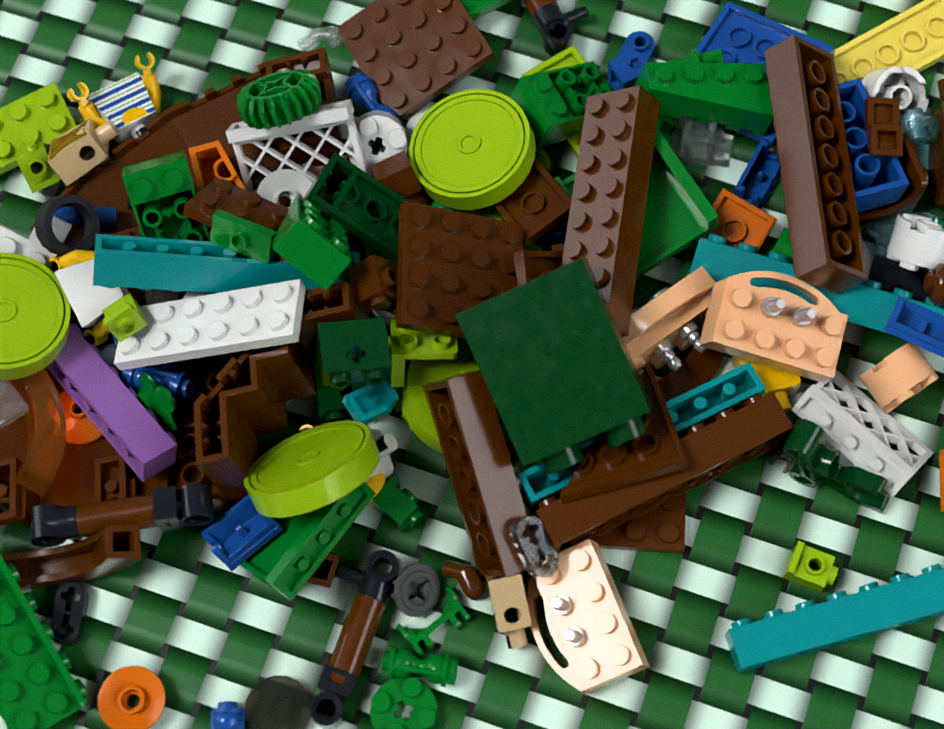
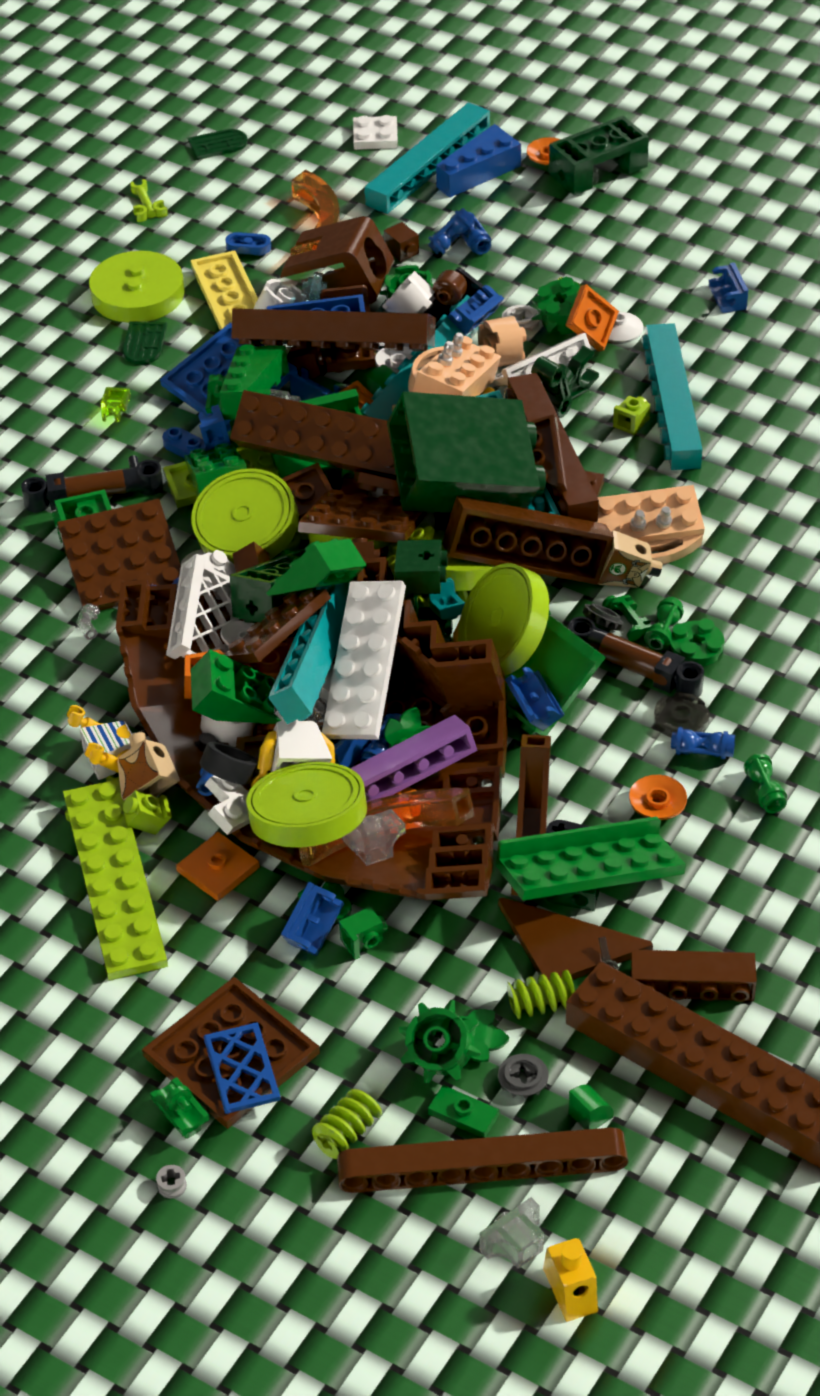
camera: 80 degrees left, 25 degrees down
black piece [30,483,214,547] -> none
lime bracket [102,292,148,343] -> none
green plate [210,209,277,264] -> none
green gear [237,68,322,130] -> none
reddish brown arm [442,560,485,600] -> none
clear smoke beam [509,516,559,577] -> none
reddish brown slope [865,97,903,158] -> none

